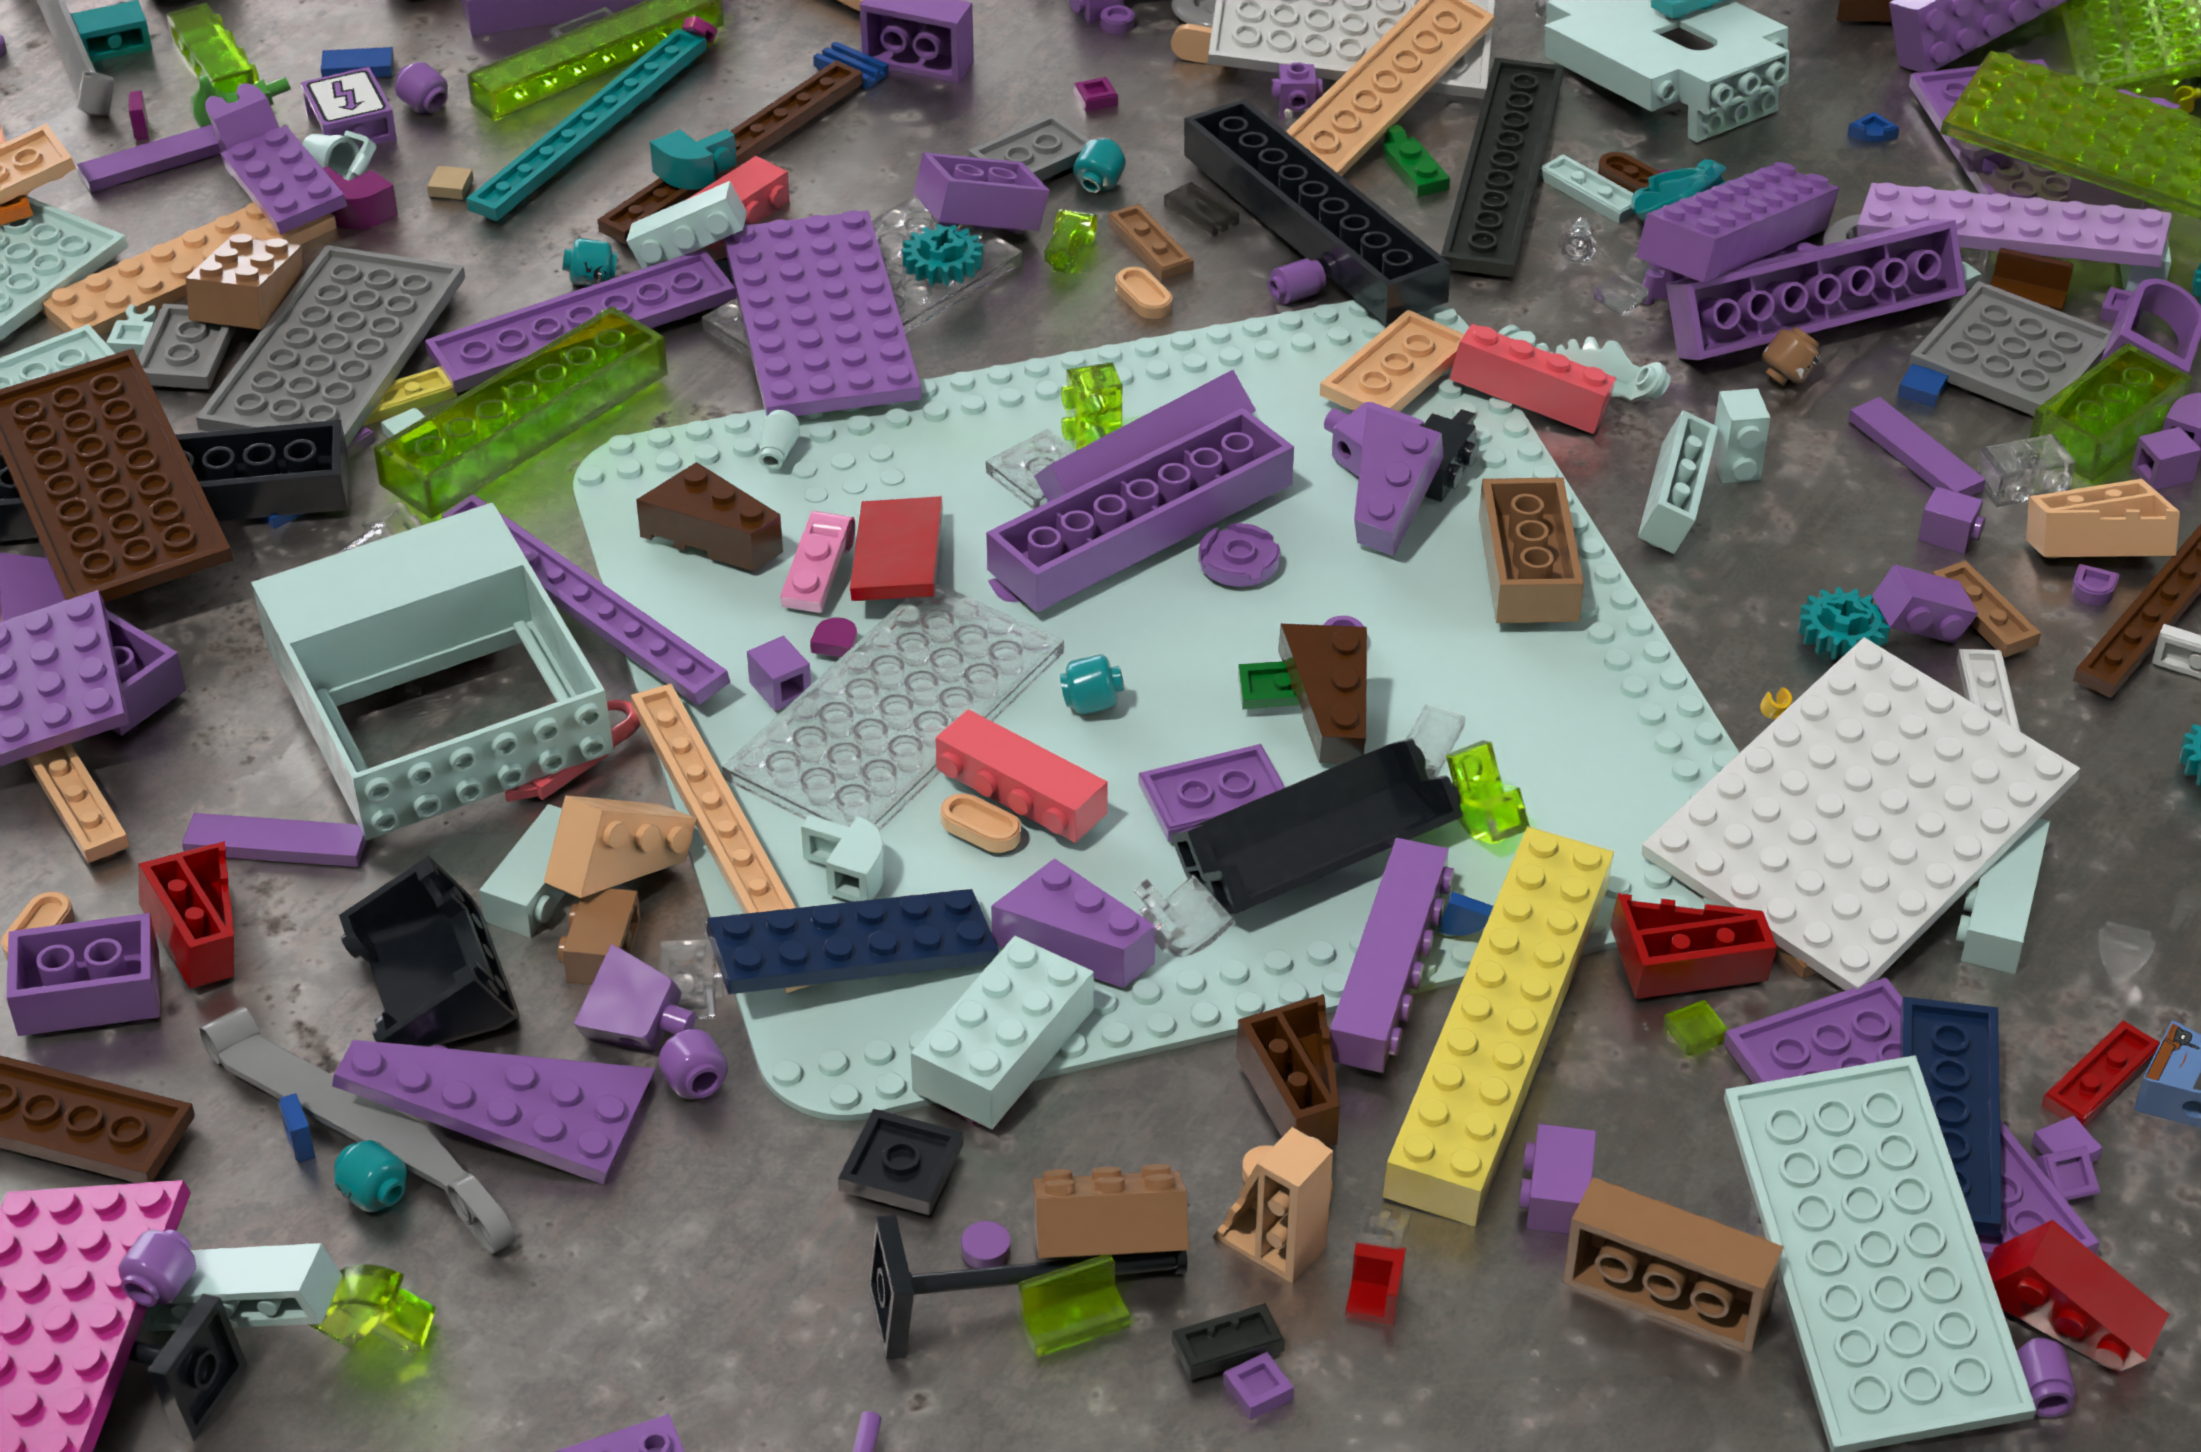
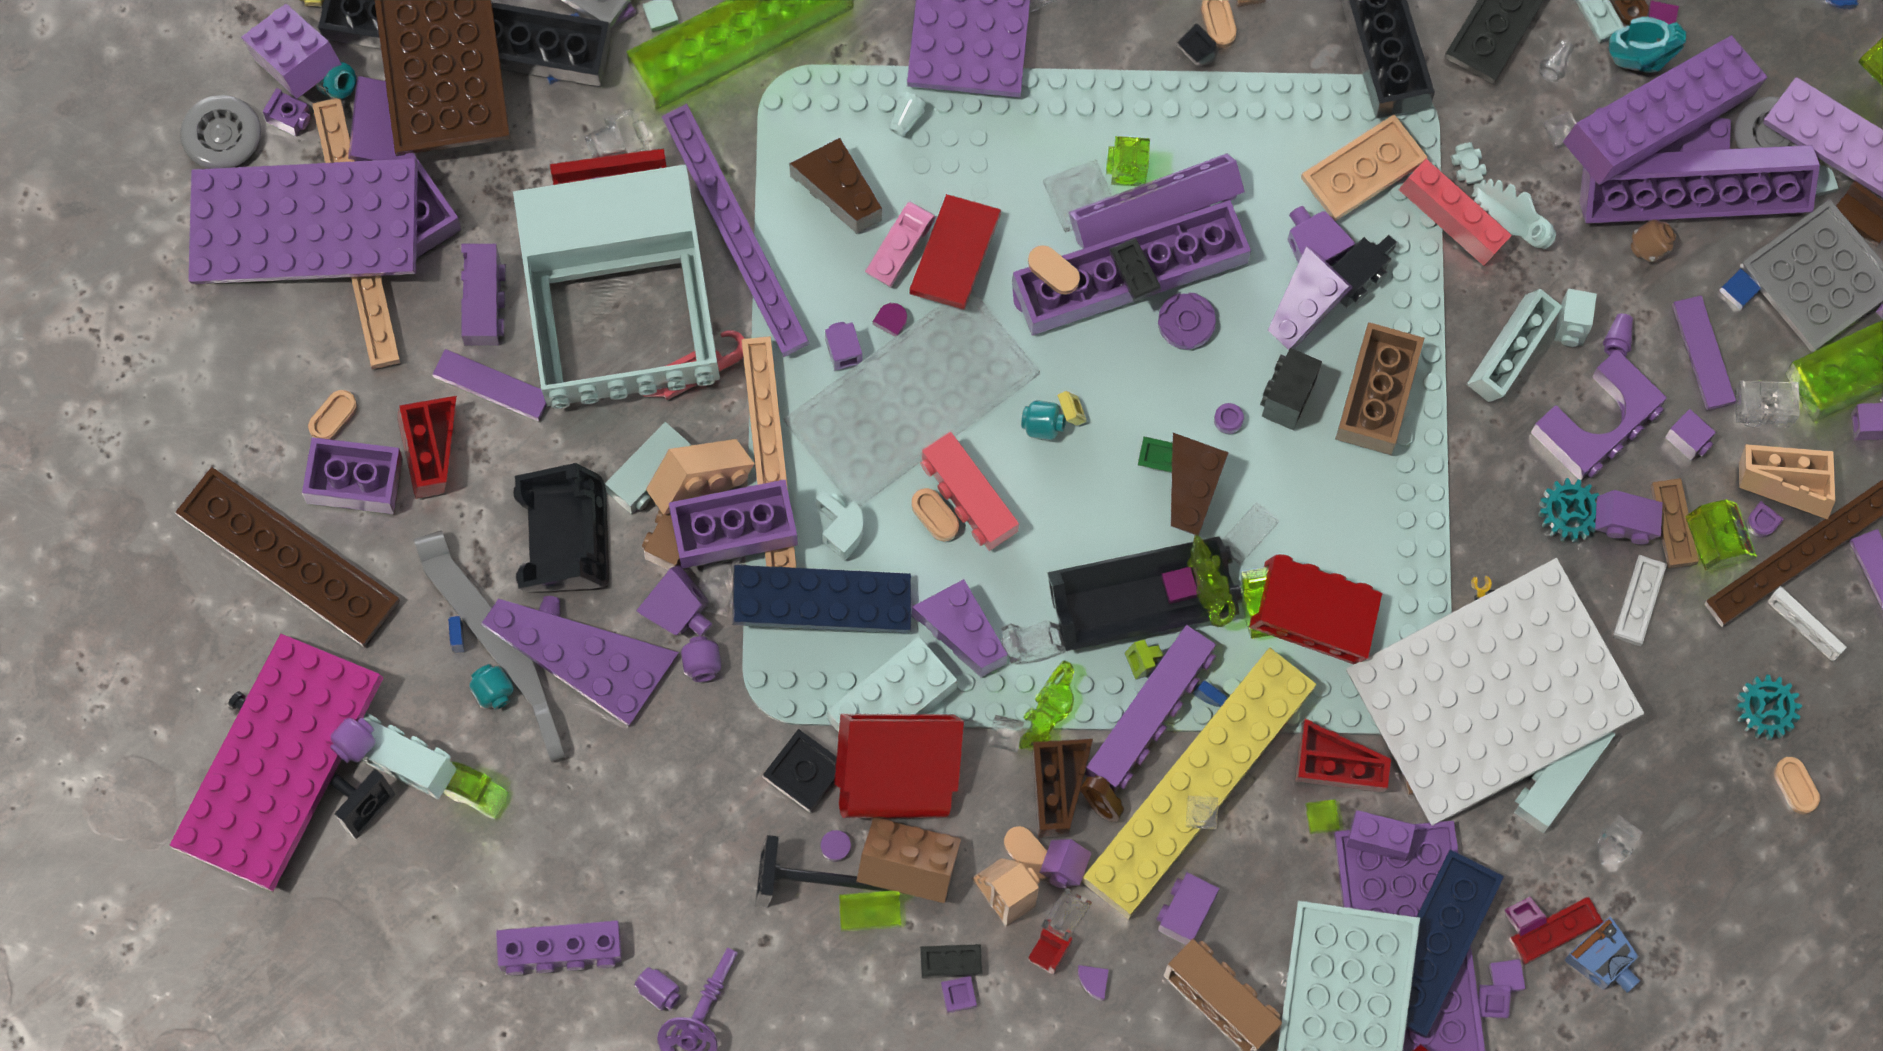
camera: 15 degrees right, 30 degrees up
medium lavender tile [1138,744,1285,842] -> none
medium lavender brick [1268,259,1326,304] -> none
none -> medium lavender wedge [461,244,506,346]
none -> medium lavender brick [669,479,798,568]
none -> red piece [835,714,964,818]
none -> clear plate [988,715,1024,753]
none -> clear neon green animal [1019,660,1074,749]
none -> light nougat tile [1028,246,1080,295]
none -> medium lavender brick [1040,839,1091,888]
none -> light yellow tile [1058,391,1086,426]
none -> medium lavender tile [1078,965,1109,1001]
none -> reddish brown plate [1080,776,1124,822]
none -> pearl dark grey plate [1109,238,1161,302]
none -> lime tile [1125,639,1163,680]
none -> magenta tile [1161,567,1198,604]
none -> black plate [1175,23,1219,66]
none -> clear plate [1186,796,1218,829]
none -> clear neon green animal [1187,535,1235,627]
none -> red panel [1249,554,1382,664]
none -> pearl dark grey brick [1260,348,1322,431]
none -> medium lavender brick [1346,810,1415,861]
none -> magenta tile [1504,896,1547,936]
none -> medium lavender arch [1531,349,1667,481]
none -> medium lavender cone [1603,313,1633,357]
none -> clear neon green slope [1685,499,1757,571]

